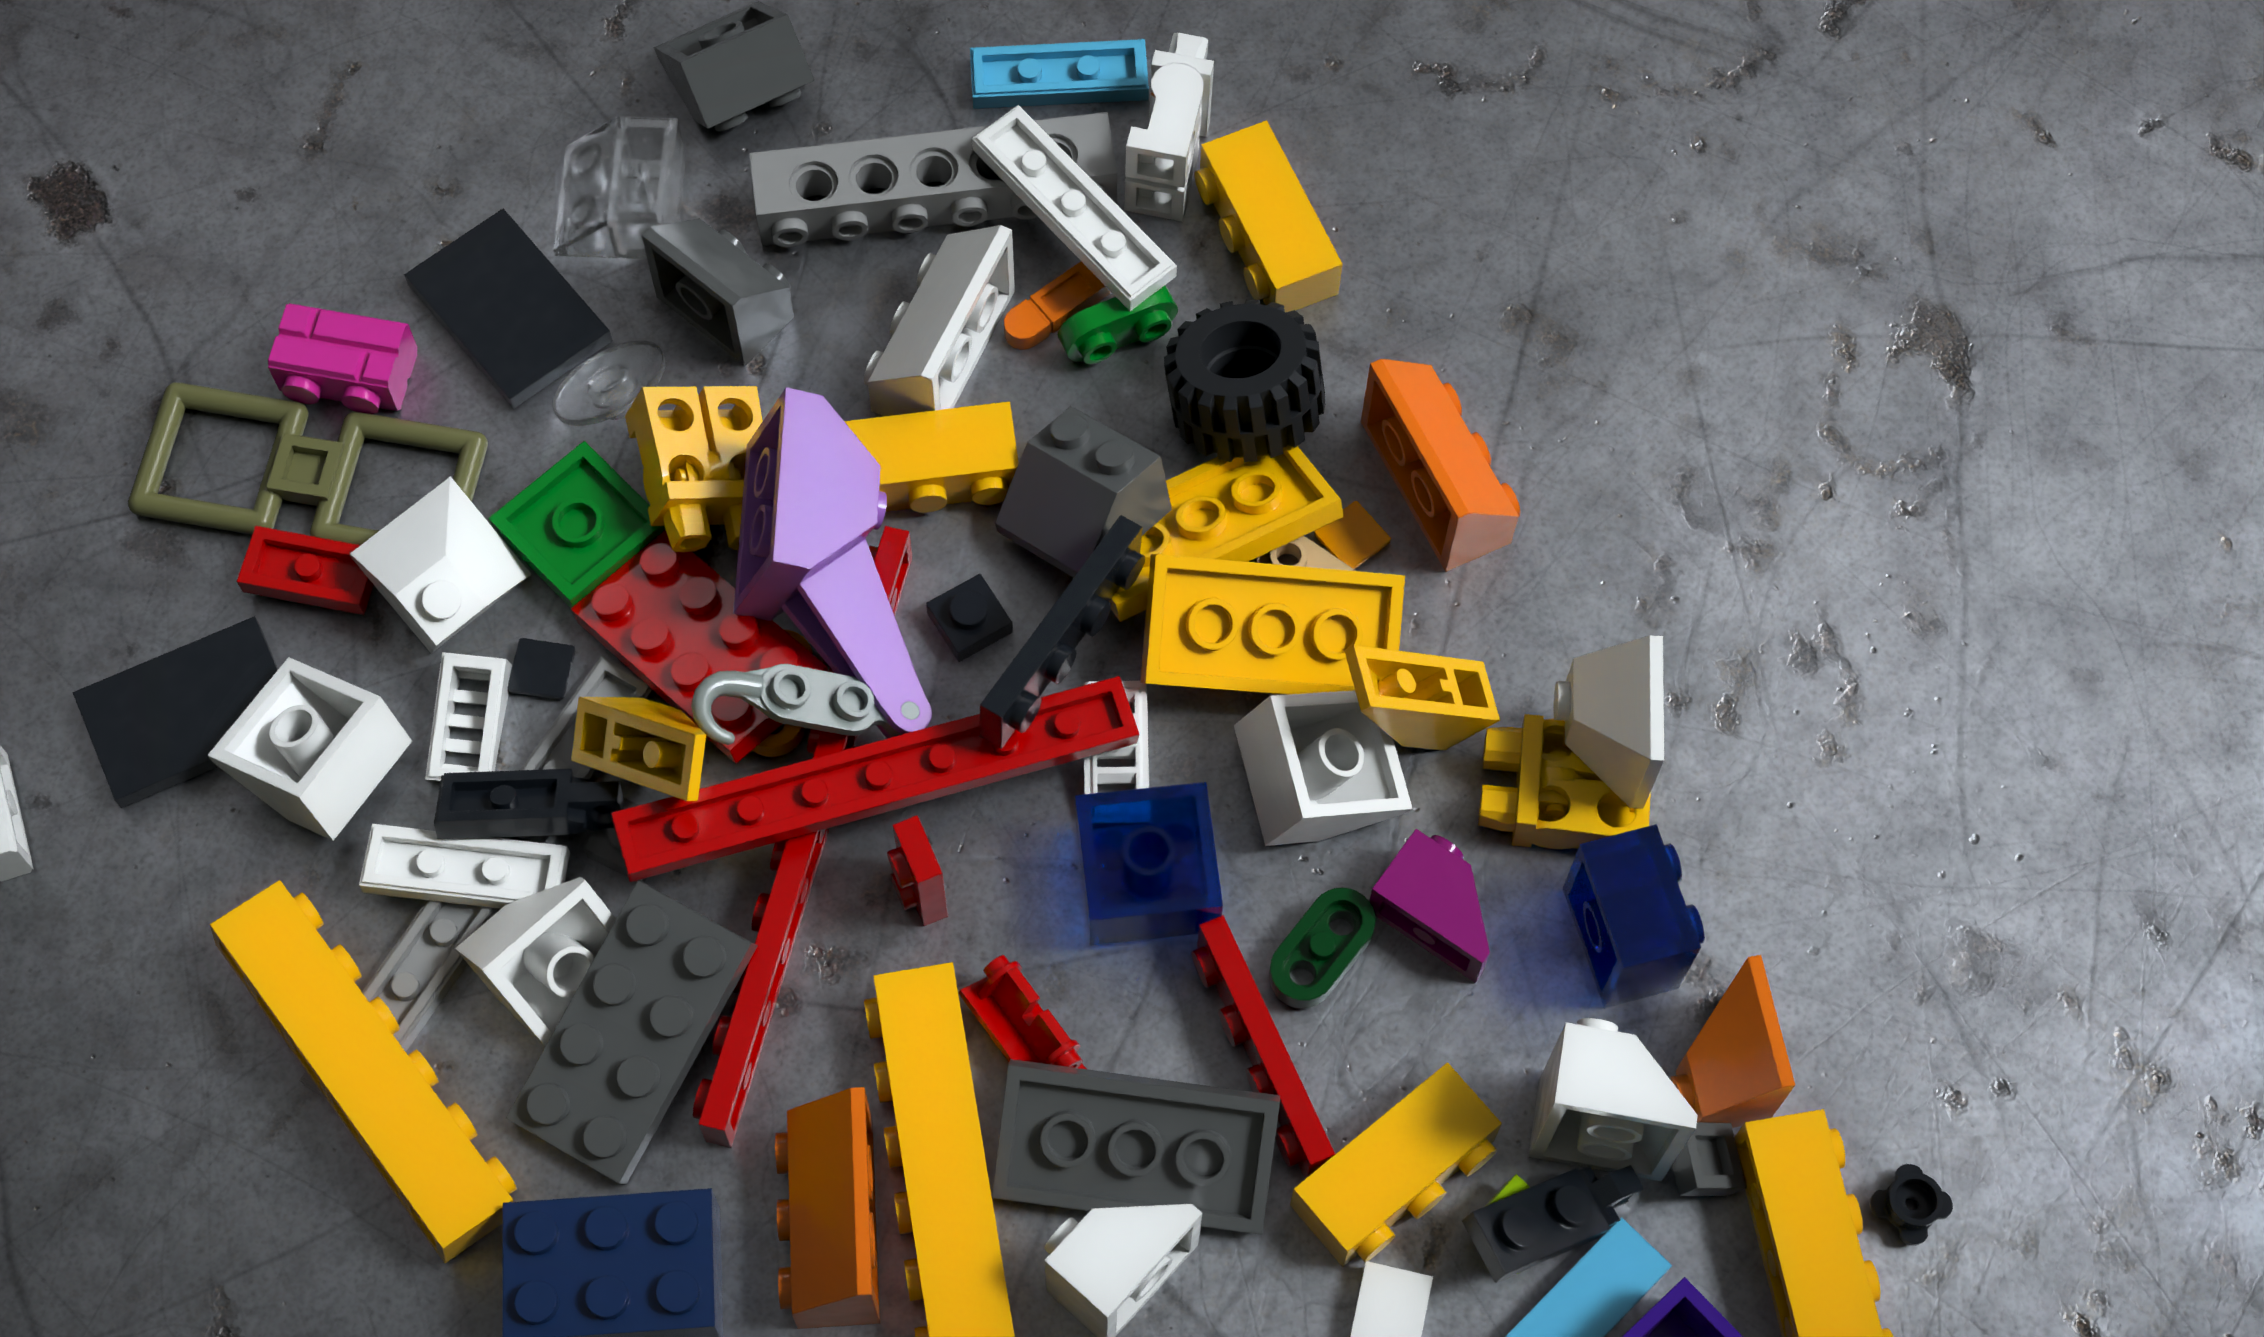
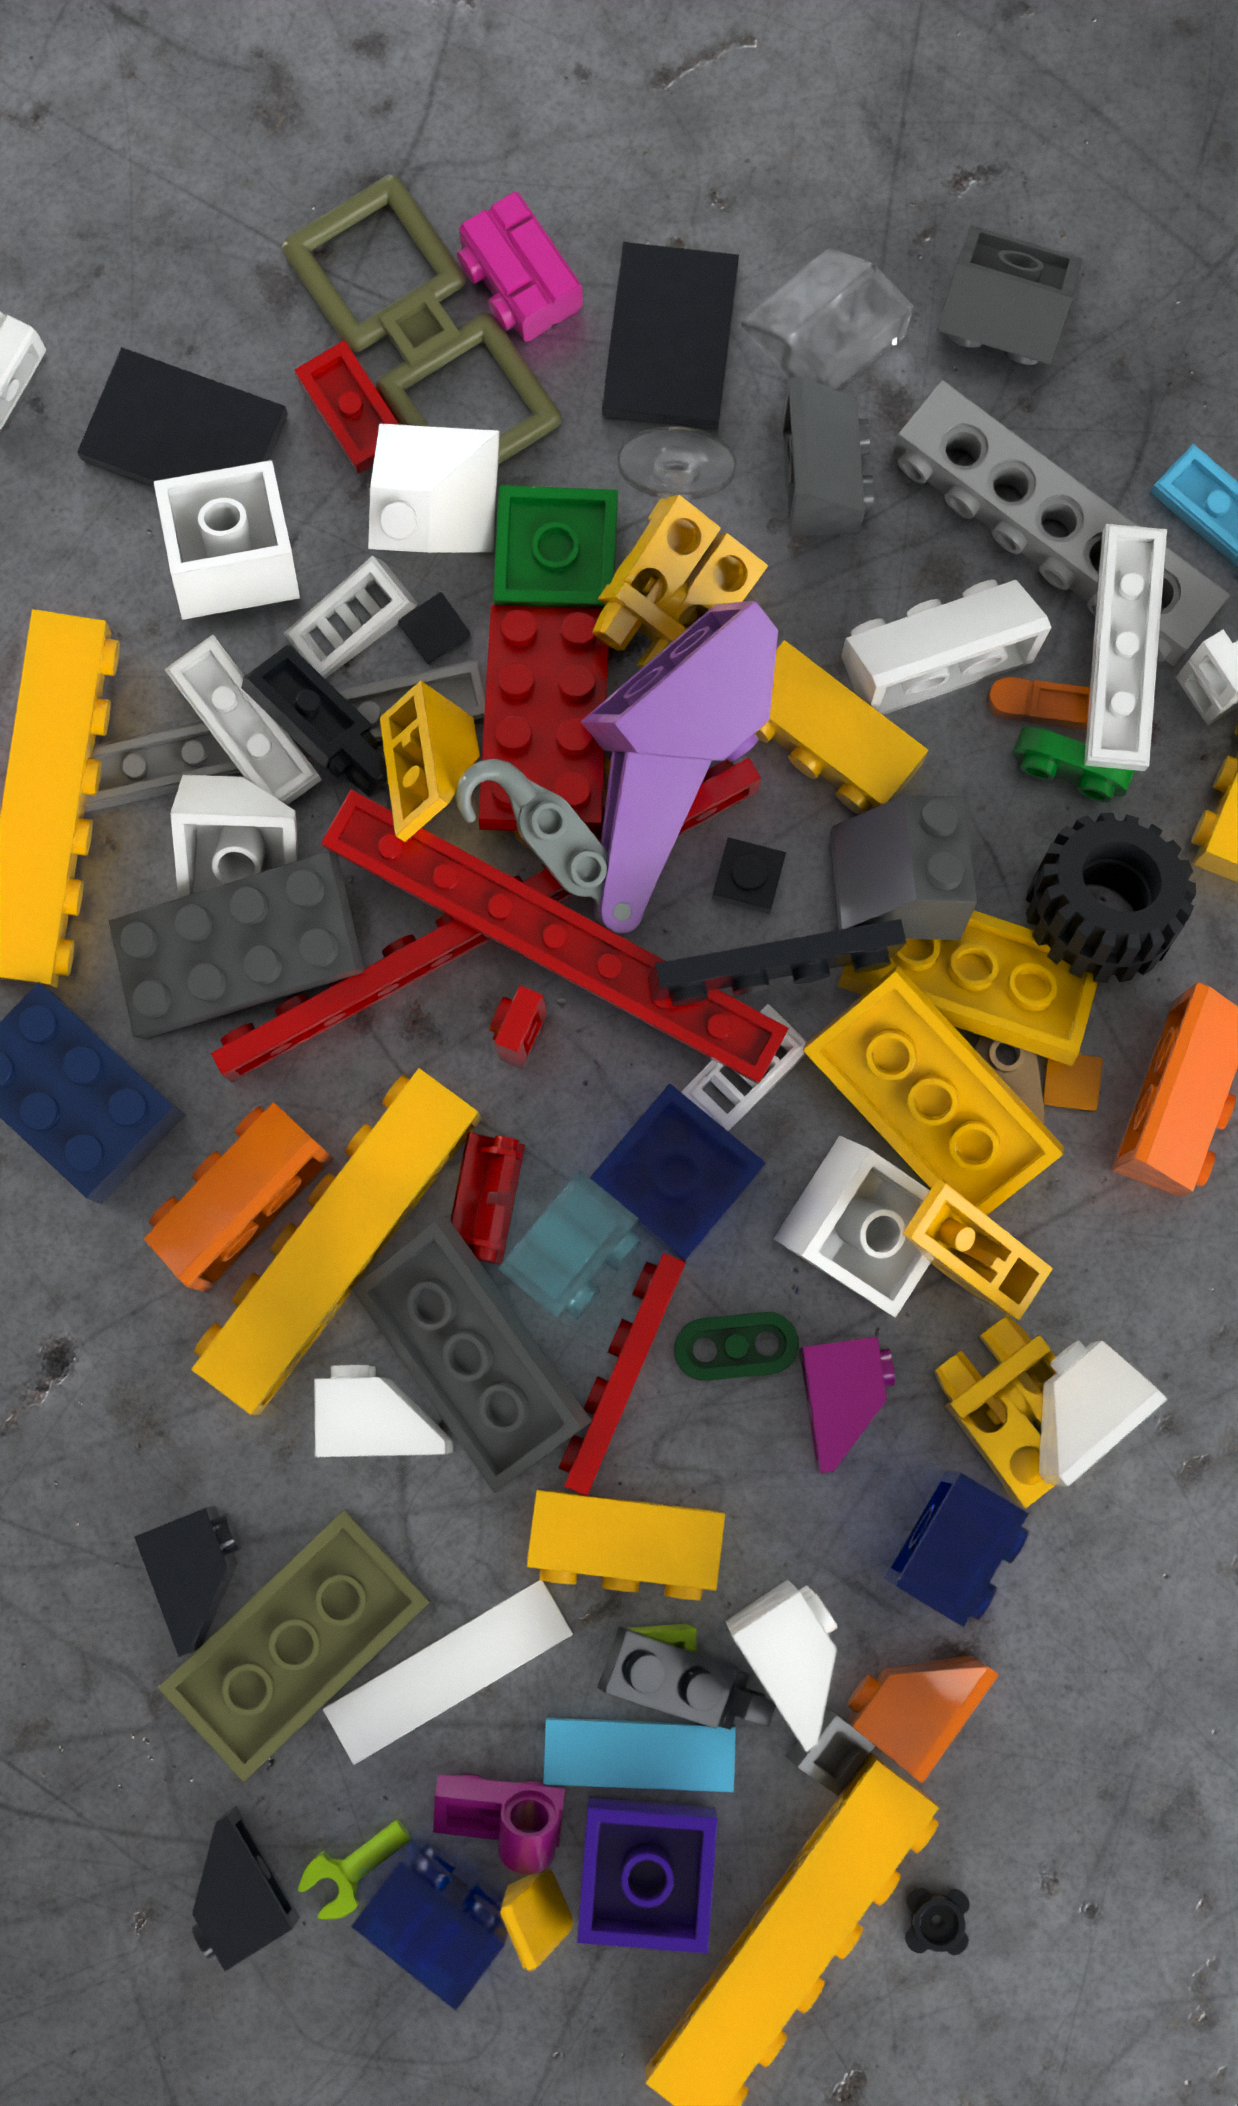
camera: 50 degrees right, 15 degrees up
none -> clear light blue brick [498,1170,640,1323]

